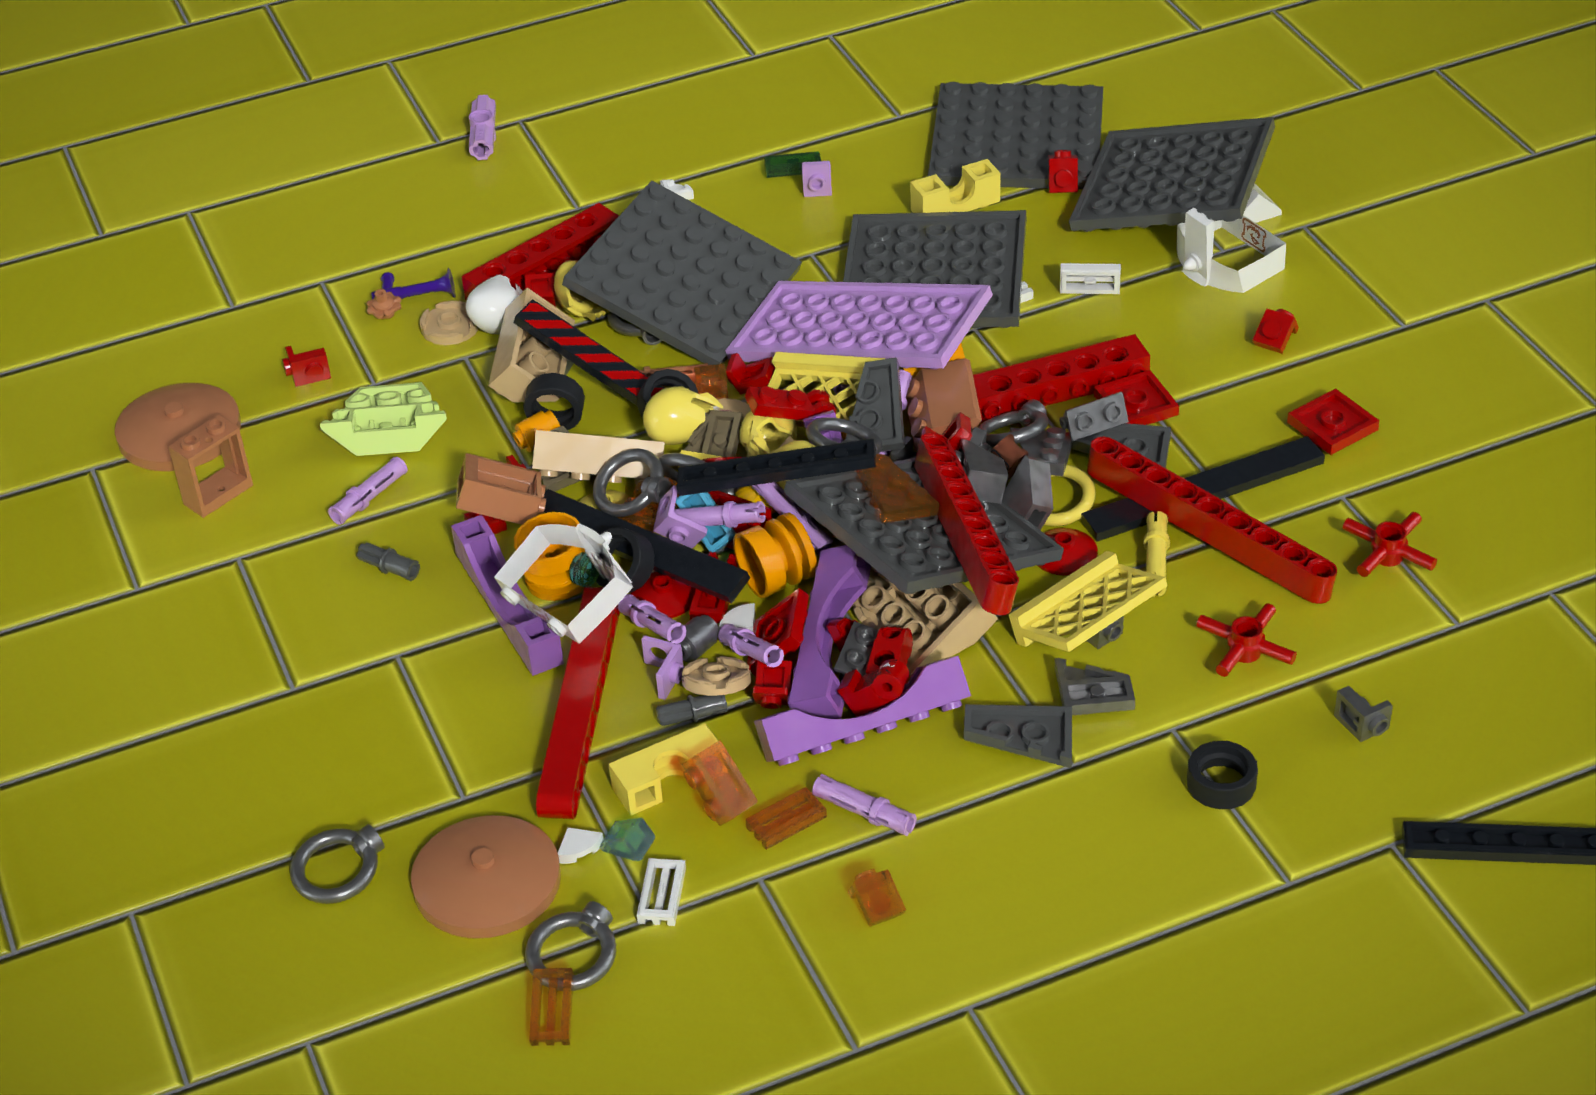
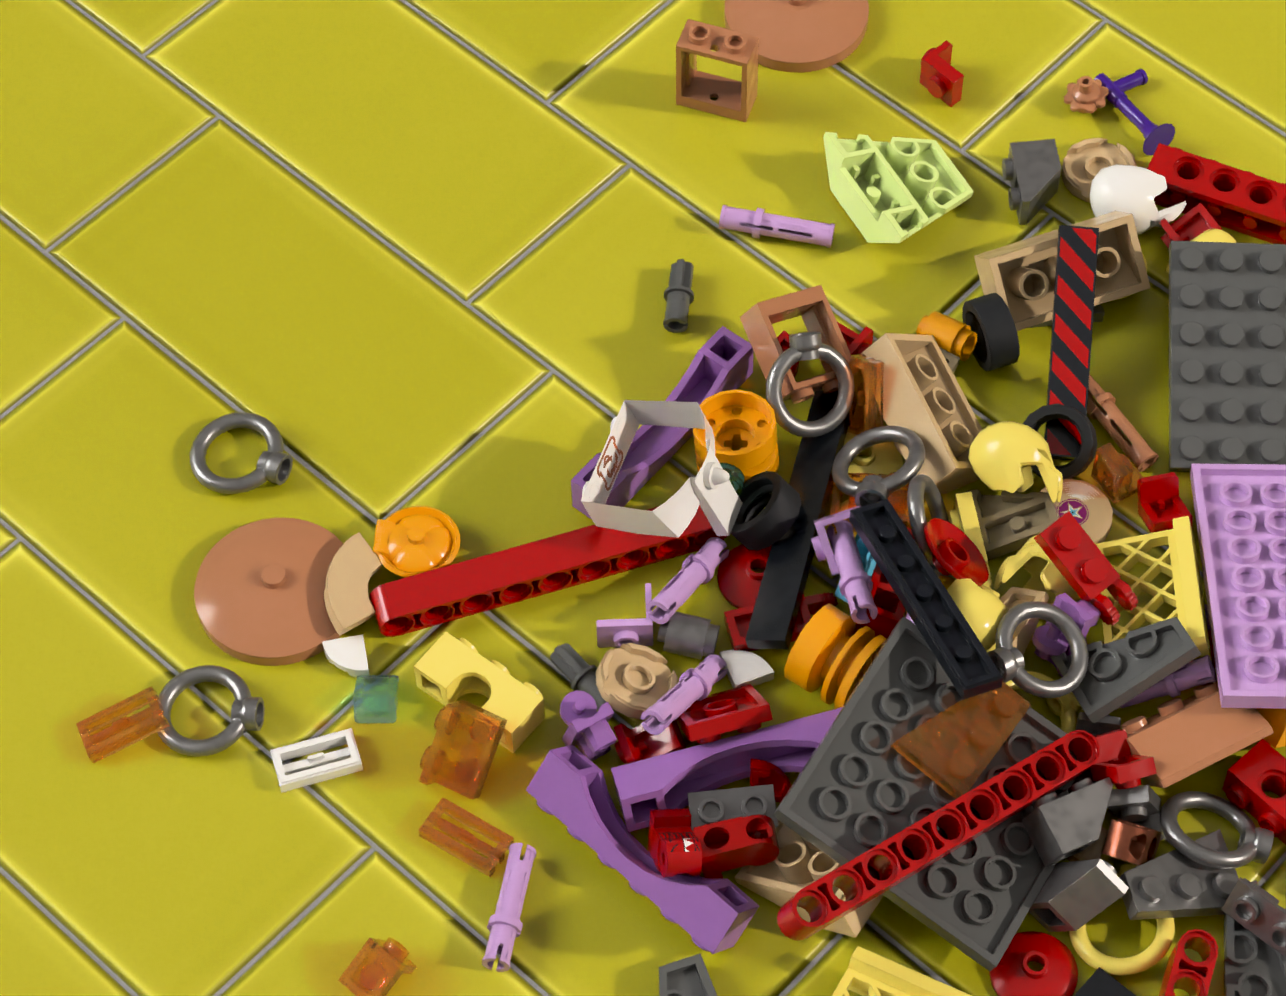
camera: 65 degrees right, 15 degrees up
none -> tan tile [324,532,382,636]
none -> light orange piece [372,506,460,578]
none -> medium lavender hips [559,690,617,761]
none -> flat silver piece [766,332,854,437]
none -> clear orange tile [849,354,884,435]
none -> flat silver slope [1002,139,1061,225]

